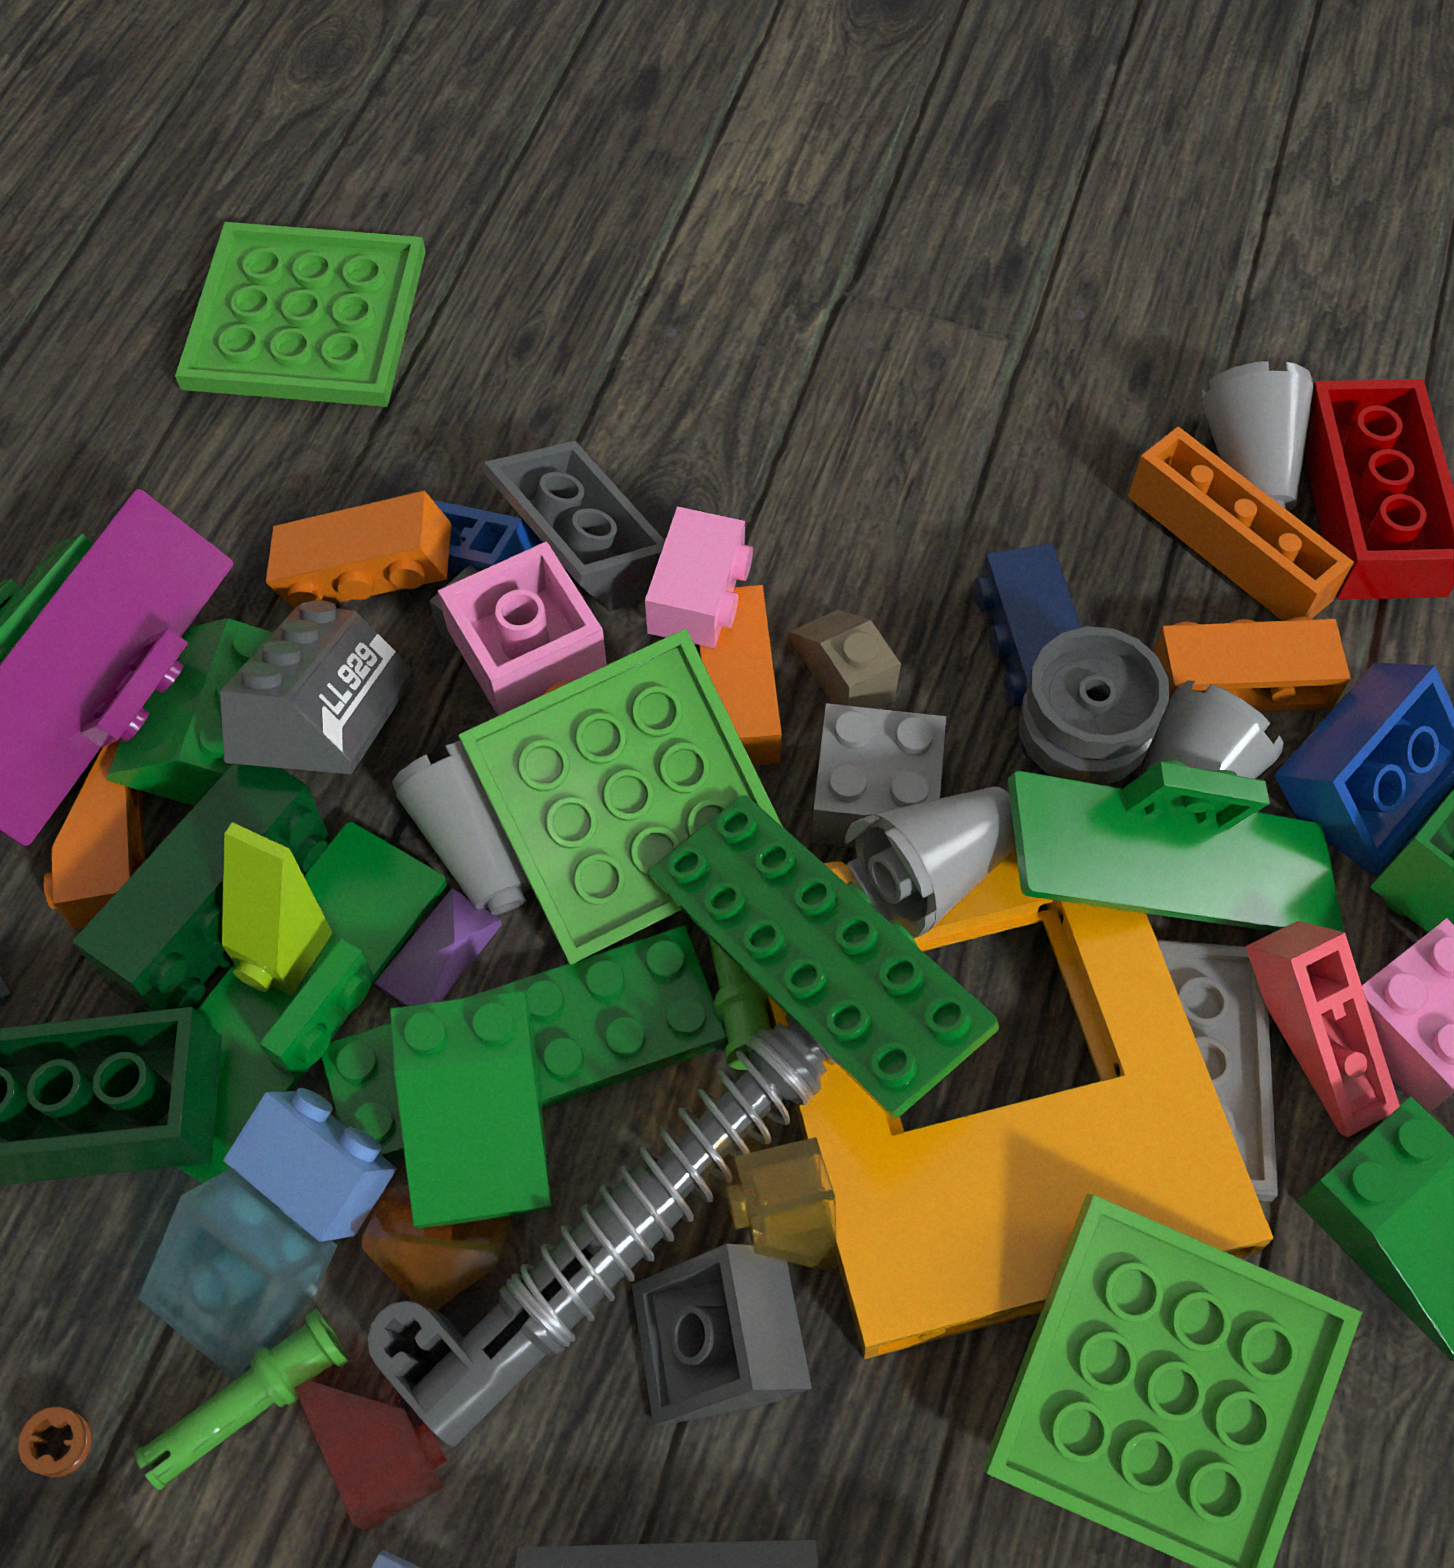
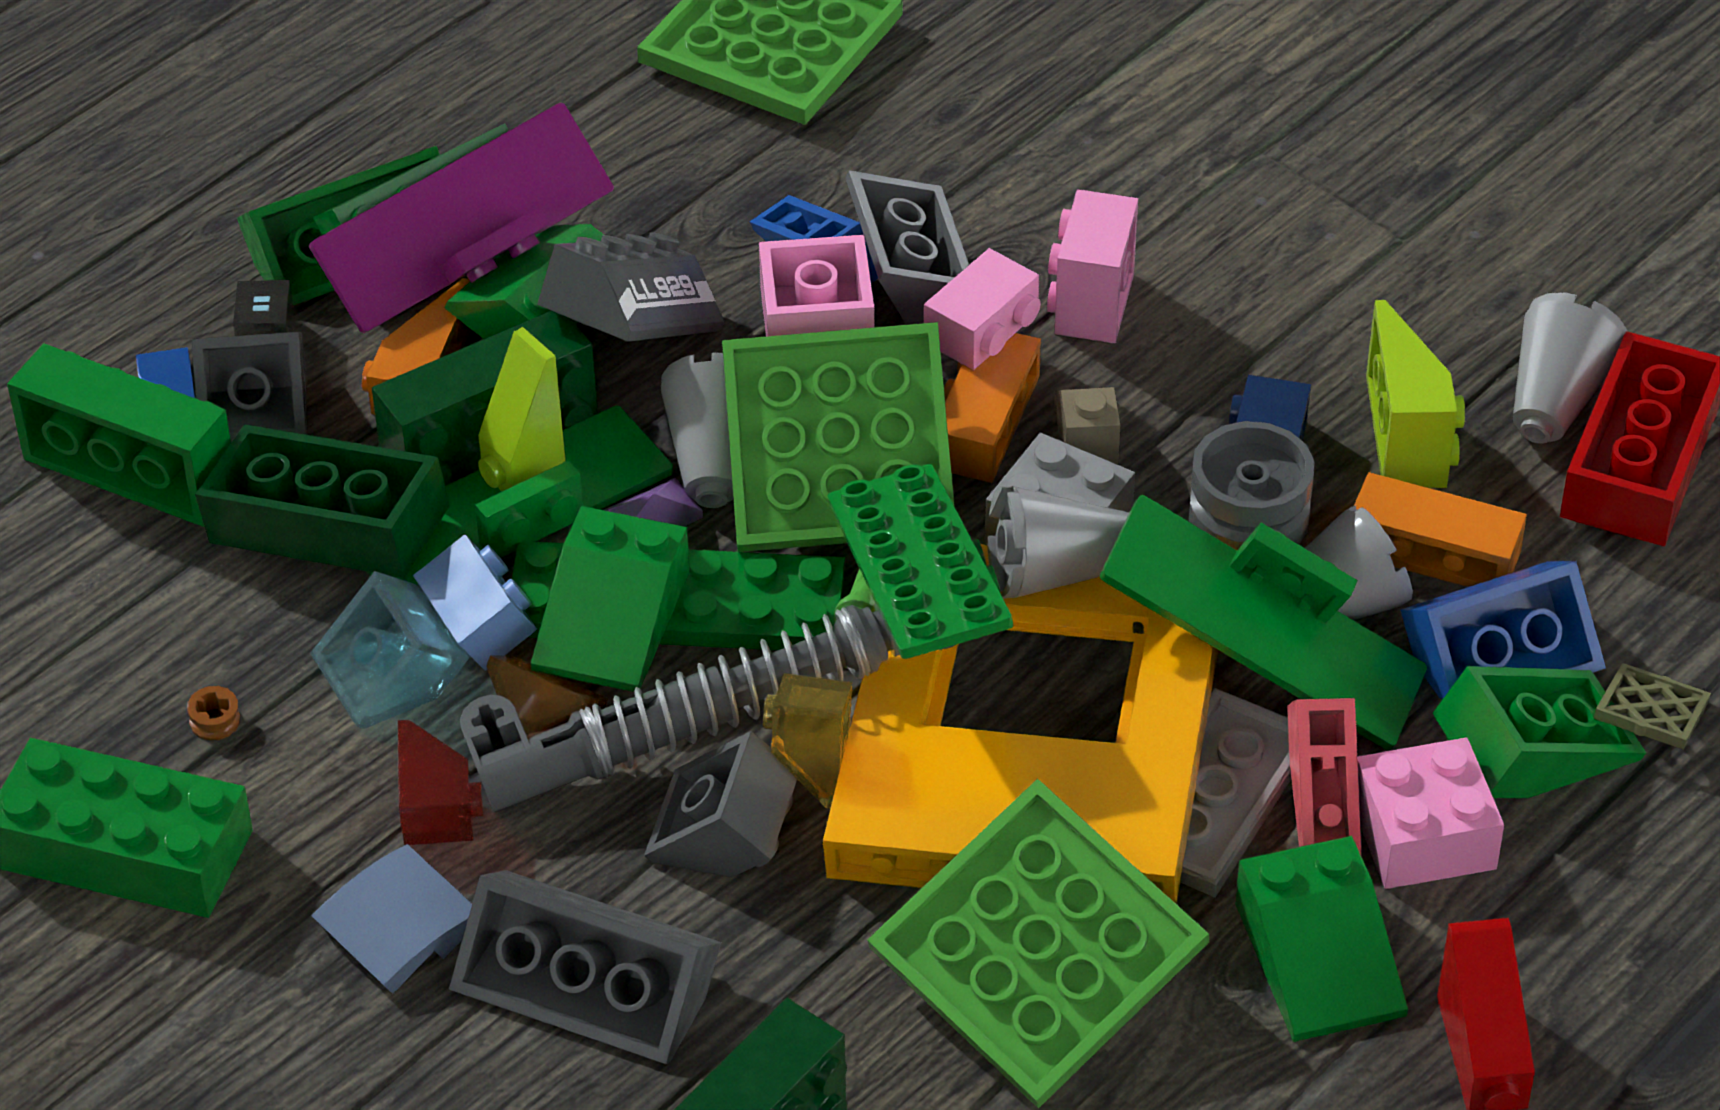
camera: 25 degrees right, 15 degrees down
bright green pin [134,1308,350,1490] -> none
orange brick [266,491,451,609] -> none
orange brick [1128,426,1354,621] -> none
none -> bright pink brick [1047,189,1138,343]
none -> lime slope [1366,300,1465,488]

